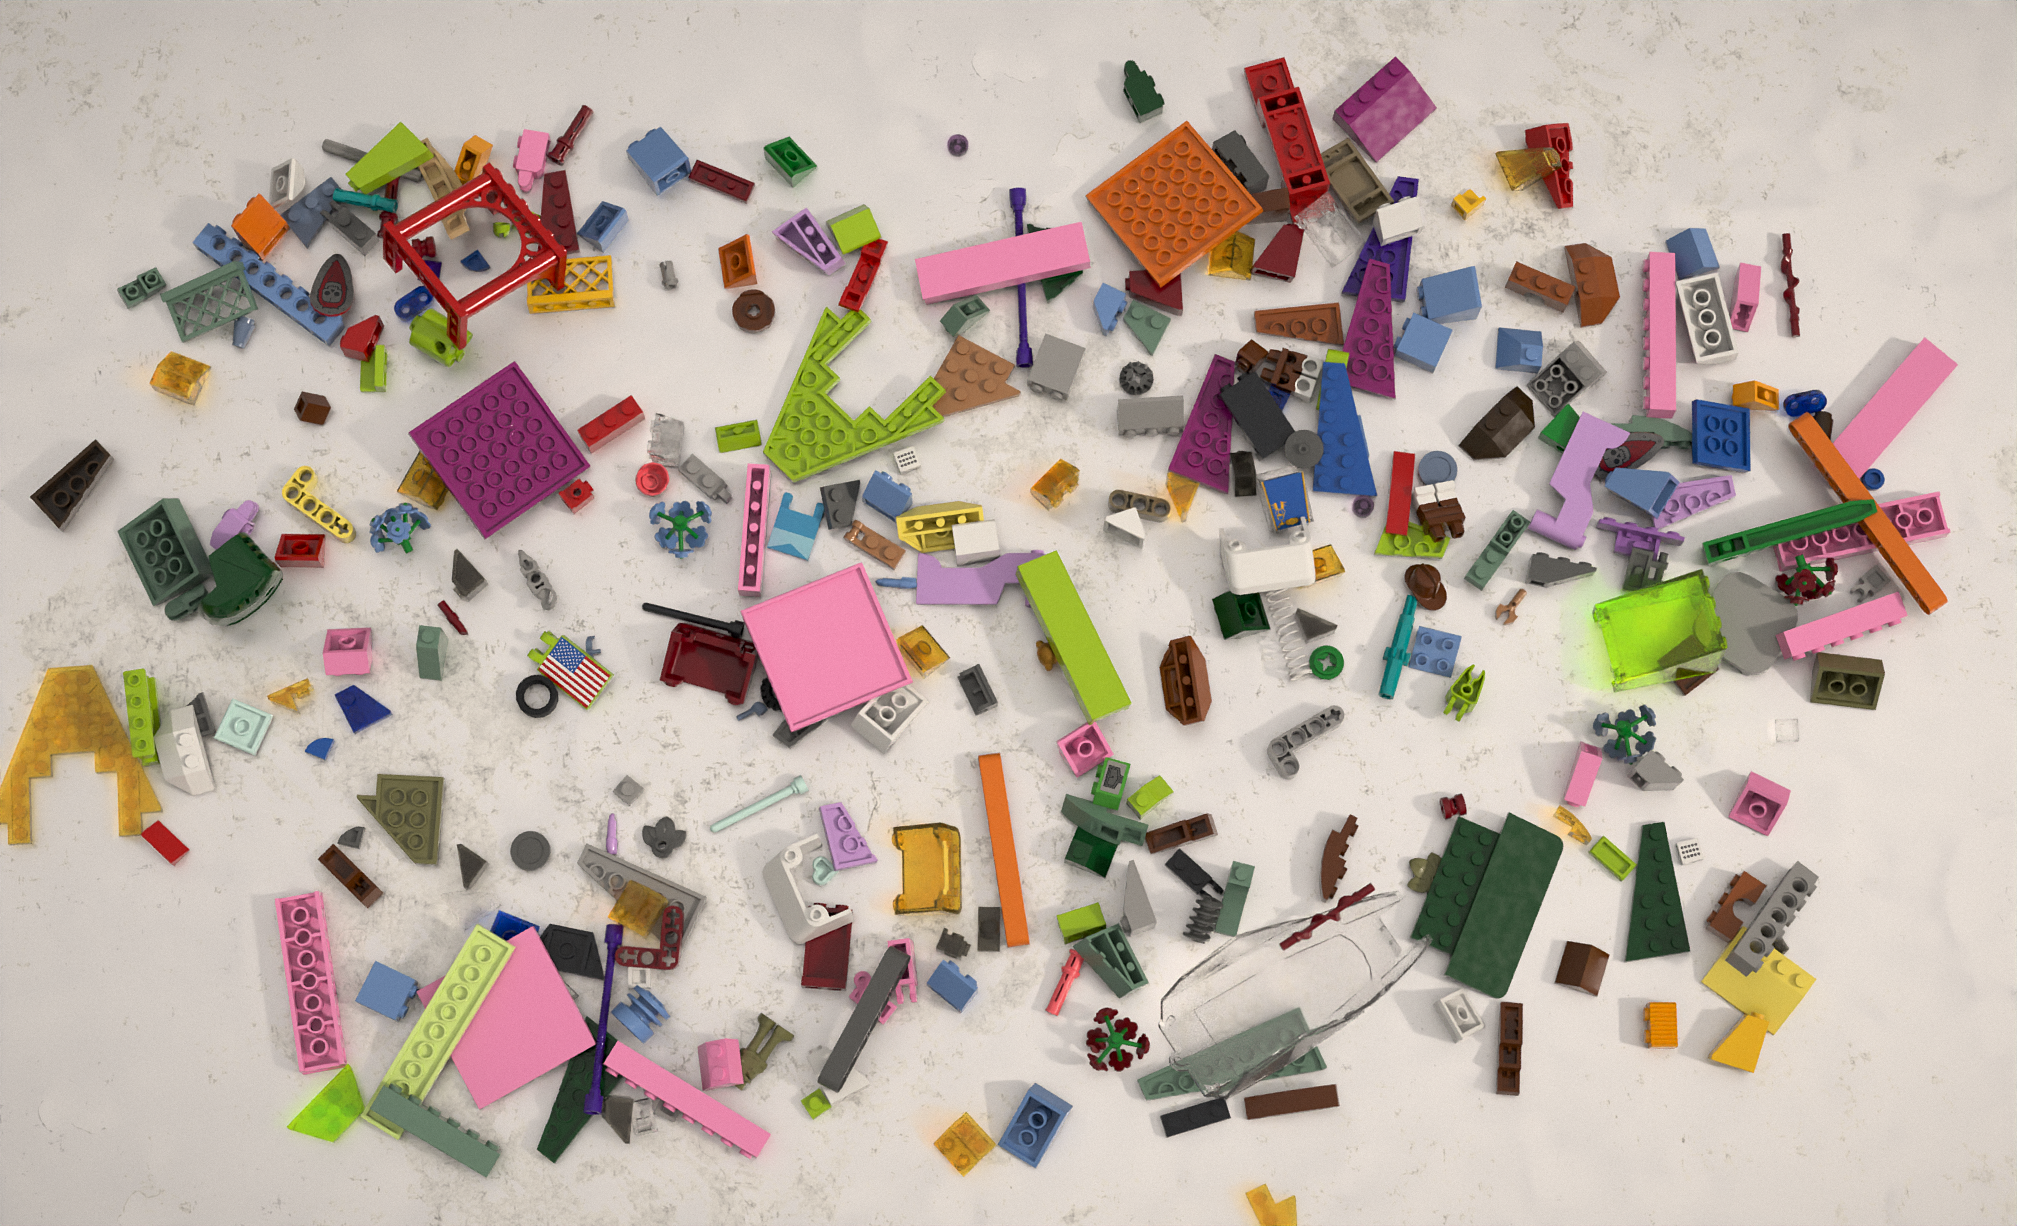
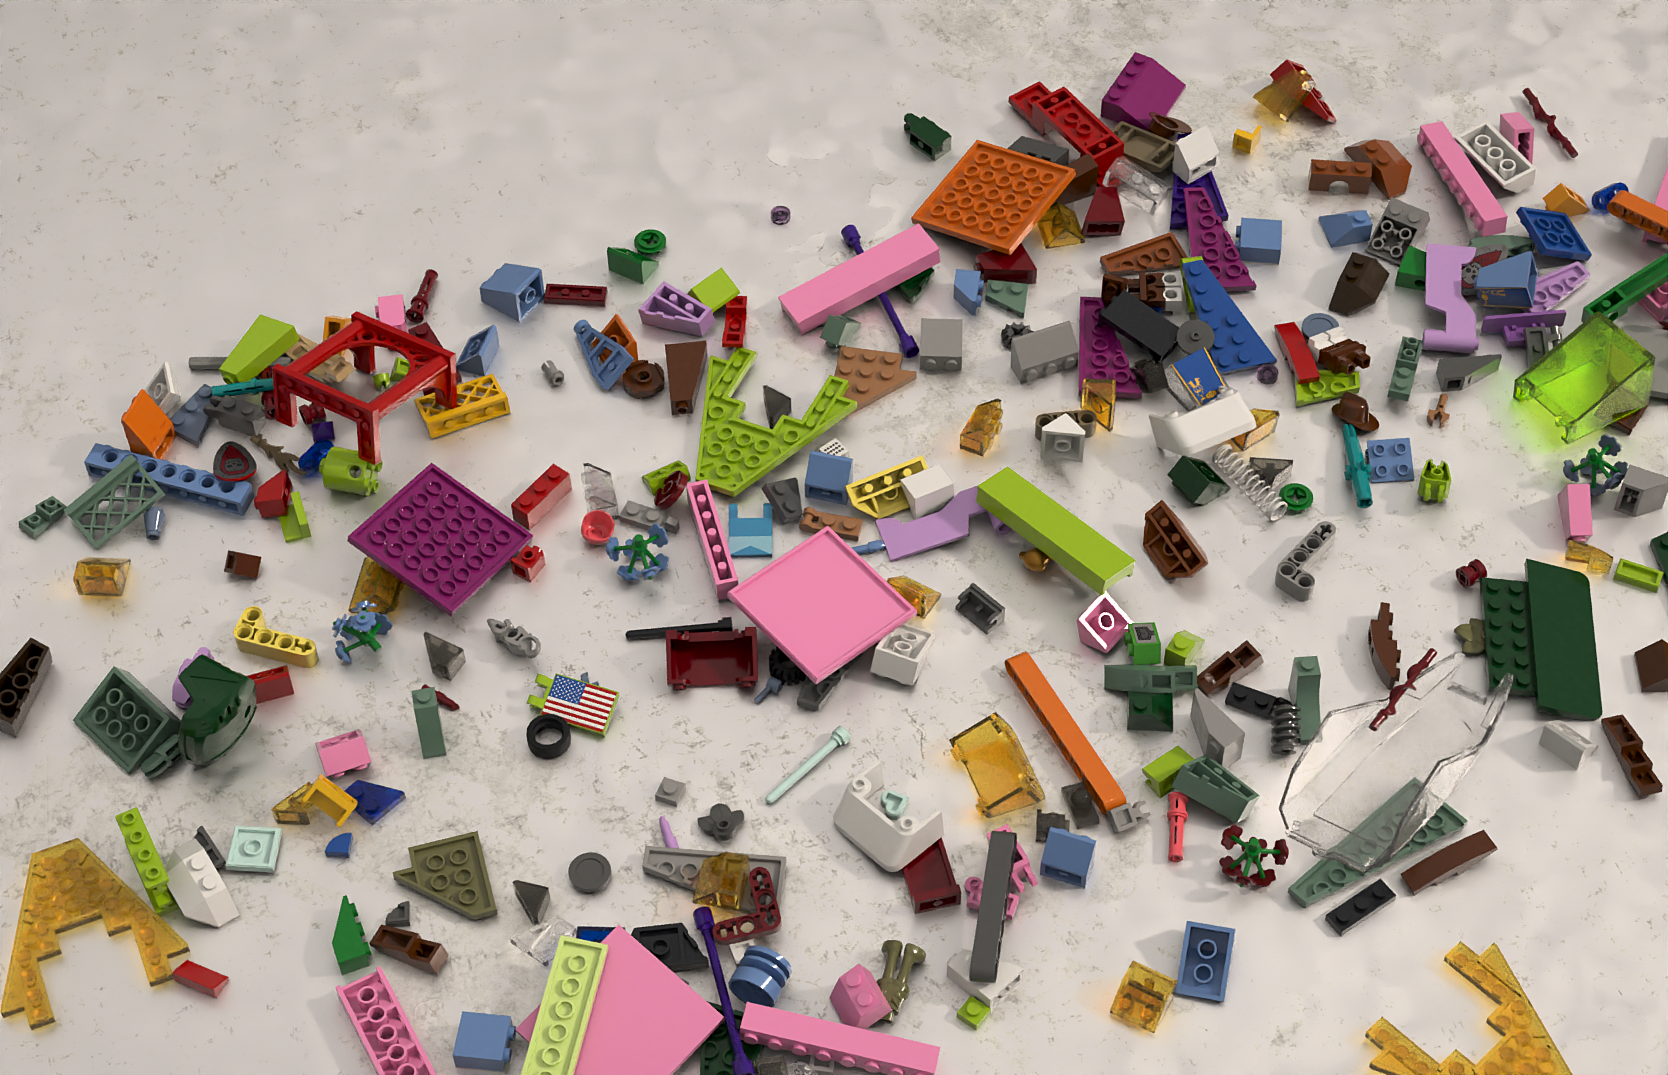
camera: 15 degrees left, 25 degrees down
lavender wing [819,802,878,871] -> none
medium blue slope [1417,266,1482,324] -> none
medium blue slope [1665,228,1720,280] -> none
none -> dark tan piece [250,434,306,475]
none -> yellow panel [302,774,358,828]
none -> green slope [332,895,372,975]
none -> medium blue plate [574,320,634,391]
none -> green gear [634,229,666,256]
none -> dark red tile [654,470,688,510]
none -> reddish brown slope [665,341,708,415]
none -> clear smoke slope [763,385,791,429]
none -> light grey plate [1107,801,1151,833]
none -> reddish brown piece [1147,112,1192,140]

